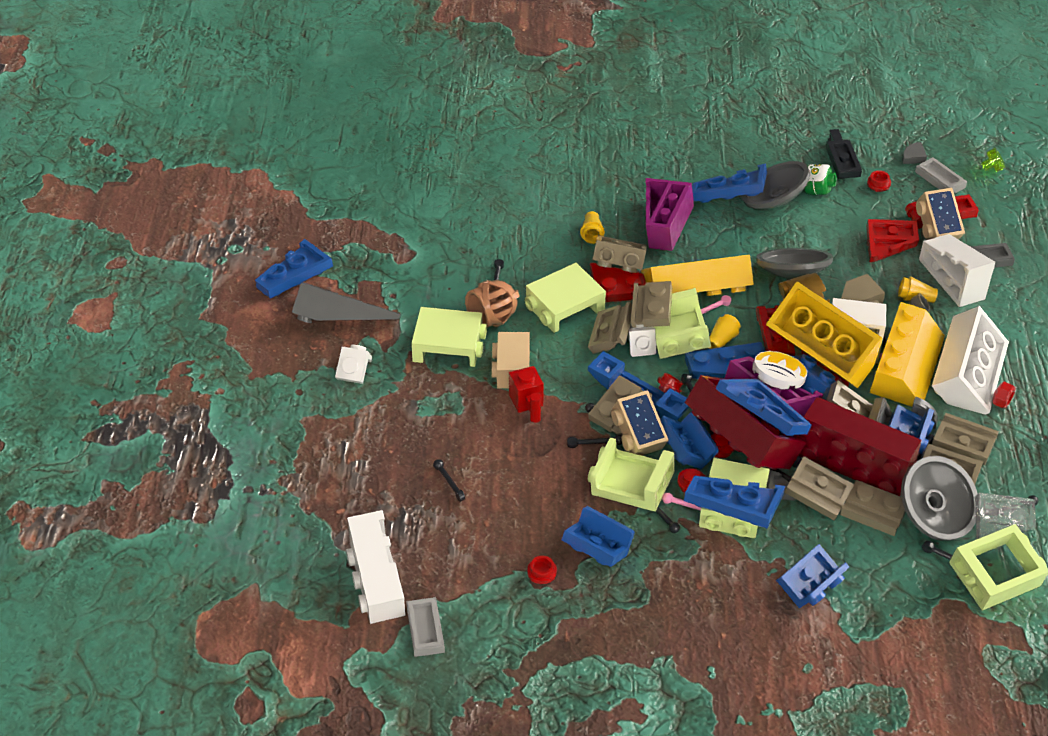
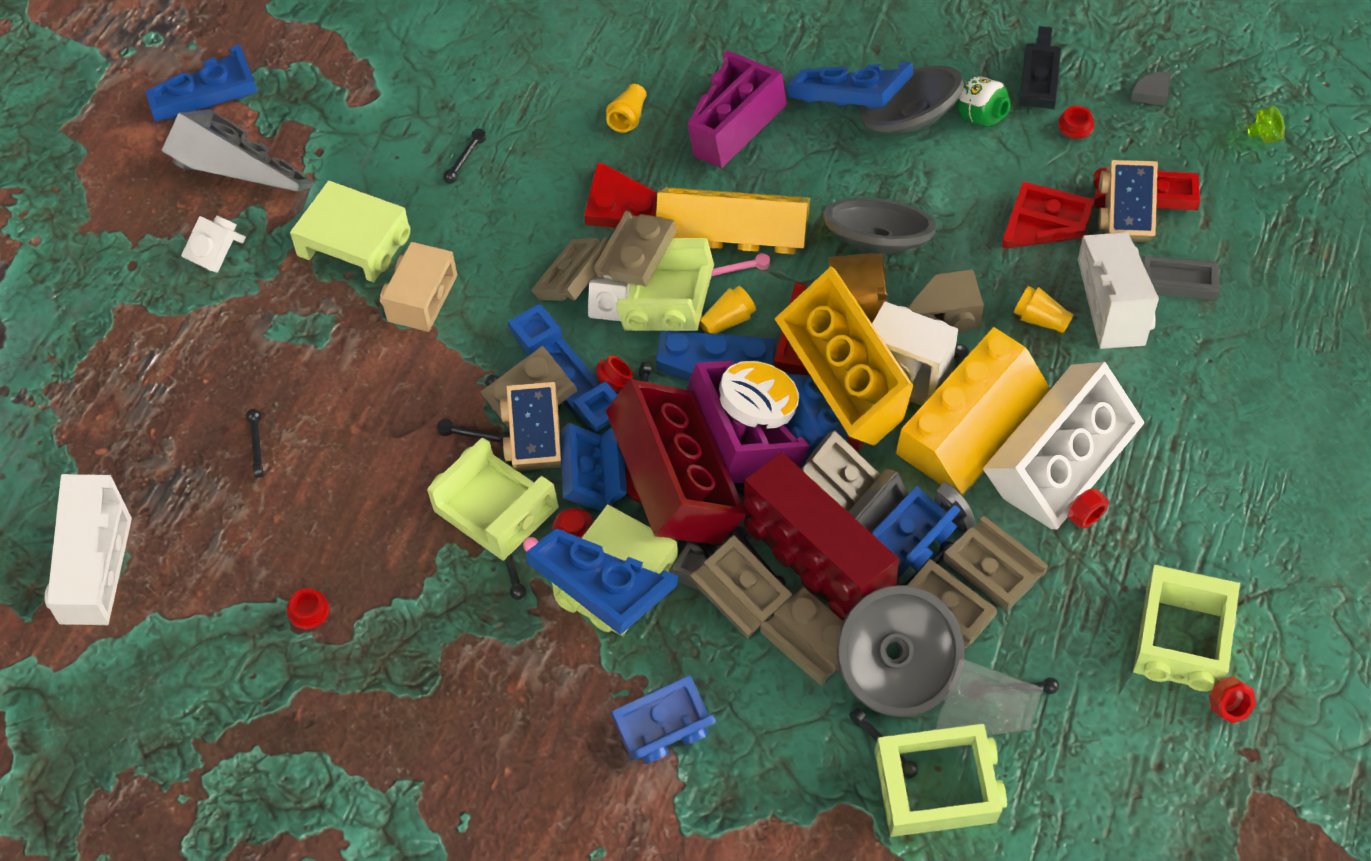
camera: 20 degrees right, 10 degrees up
light grey tile [406,597,445,657] -> none
nougat helmet [465,280,520,328] -> none
red brick [509,366,544,423] -> none
yellowish green panel [525,263,606,333] -> none
blue bracket [562,506,635,567] -> none
dark tan plate [593,235,646,273] -> none
blue wing [716,379,812,436] -> none
dark grey hinge [908,293,930,312] -> none
light grey tile [915,157,967,194] -> none

